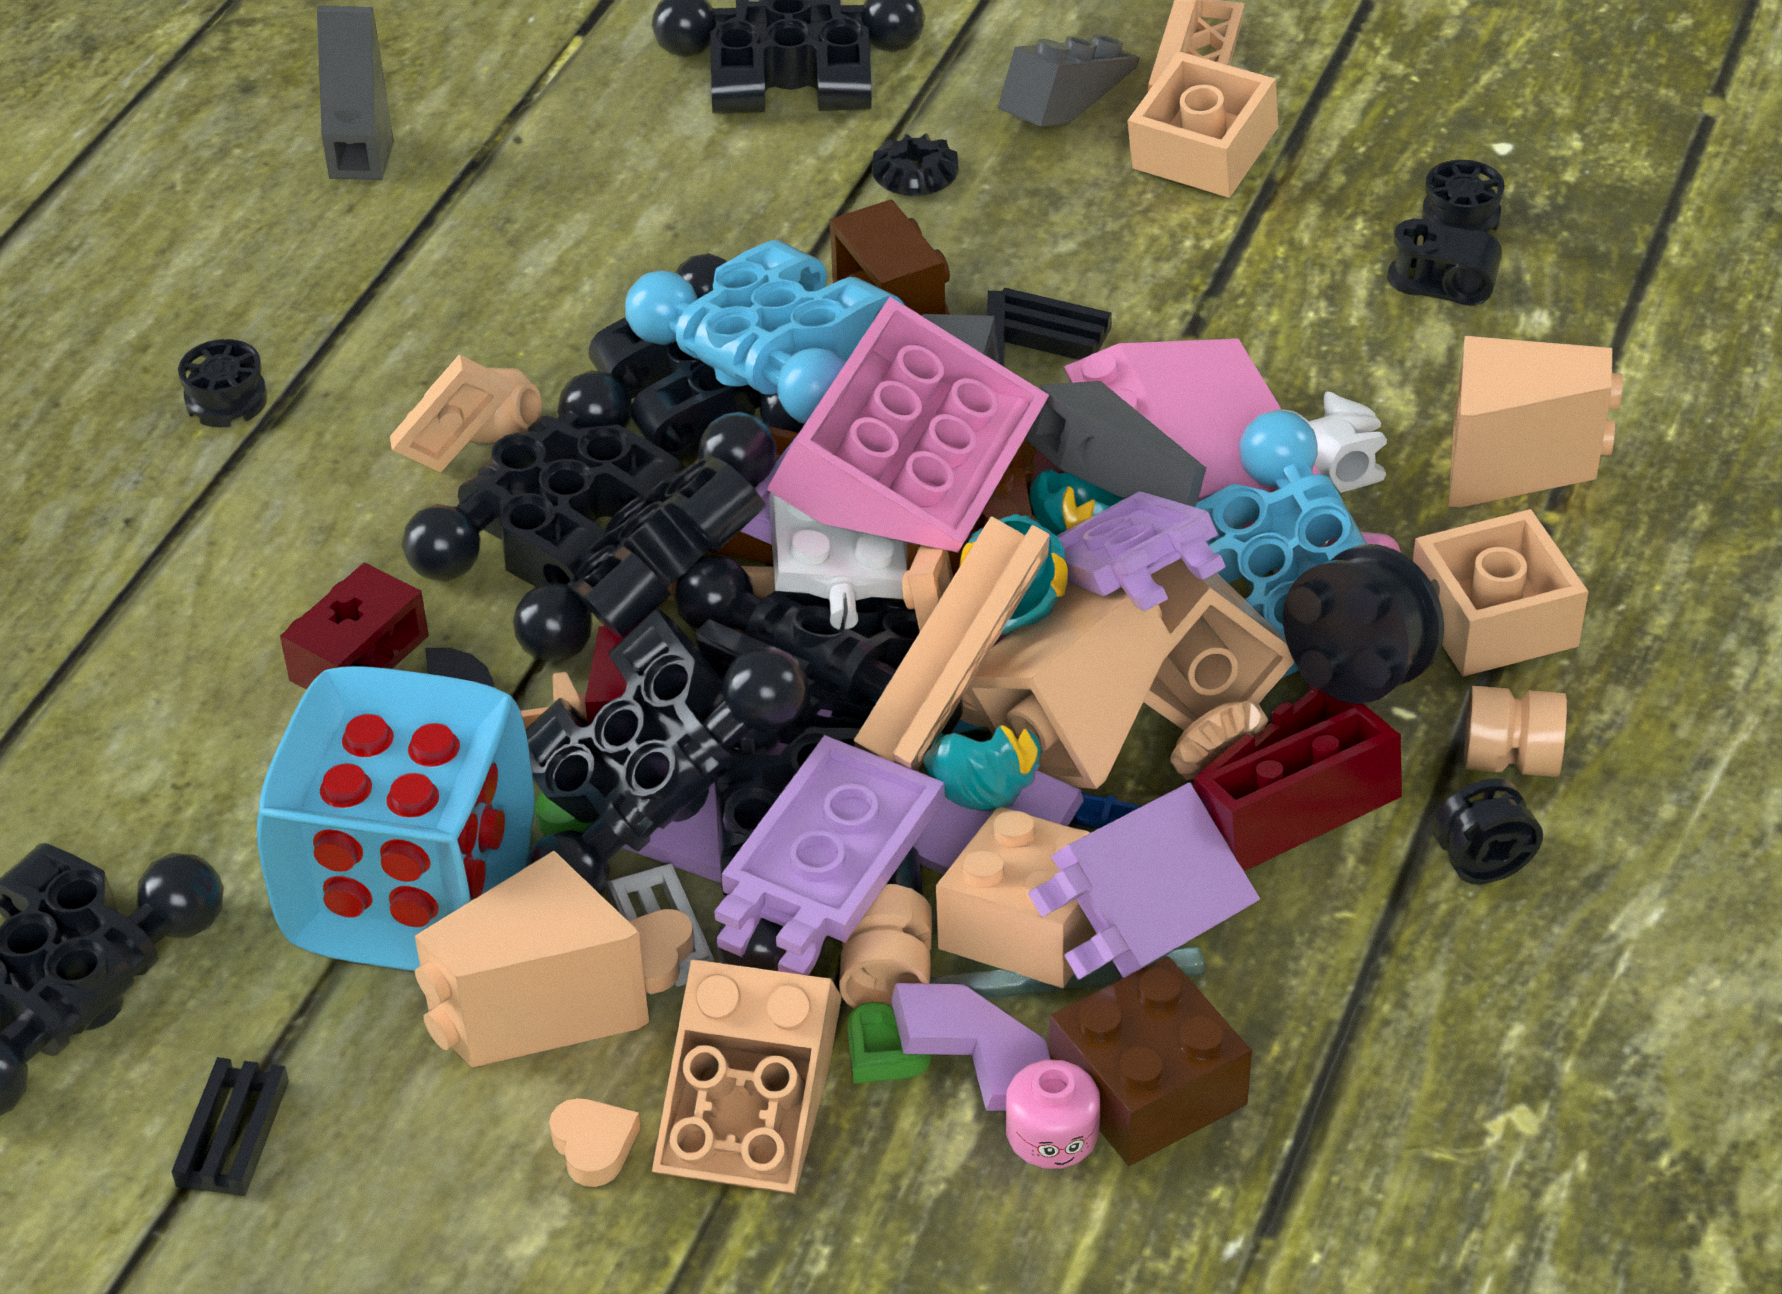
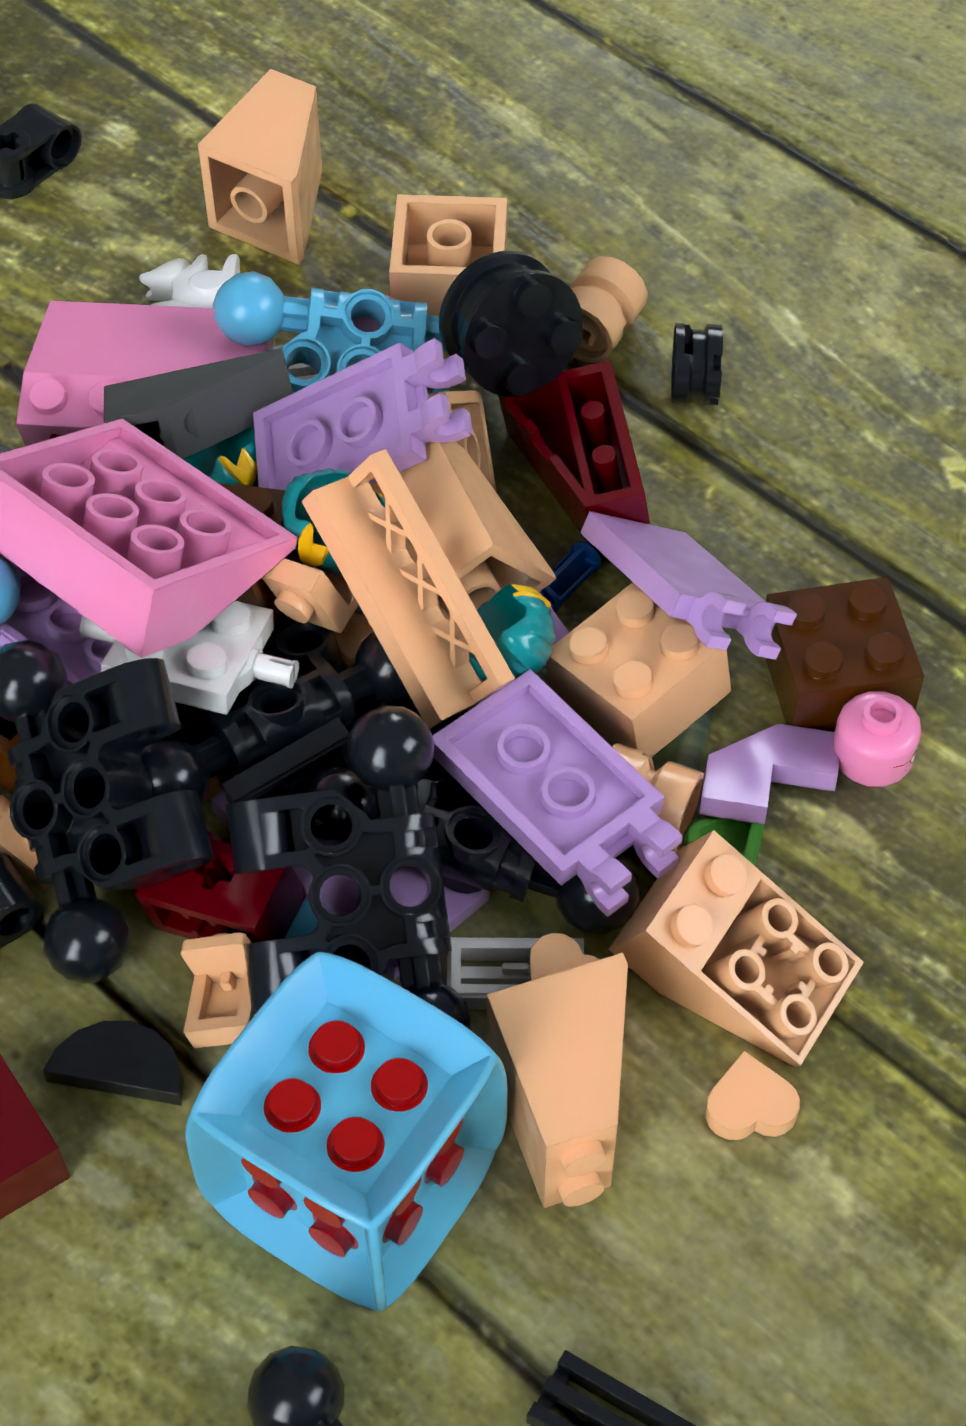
camera: 70 degrees left, 10 degrees up
light nougat gear [1170,701,1268,780] -> none

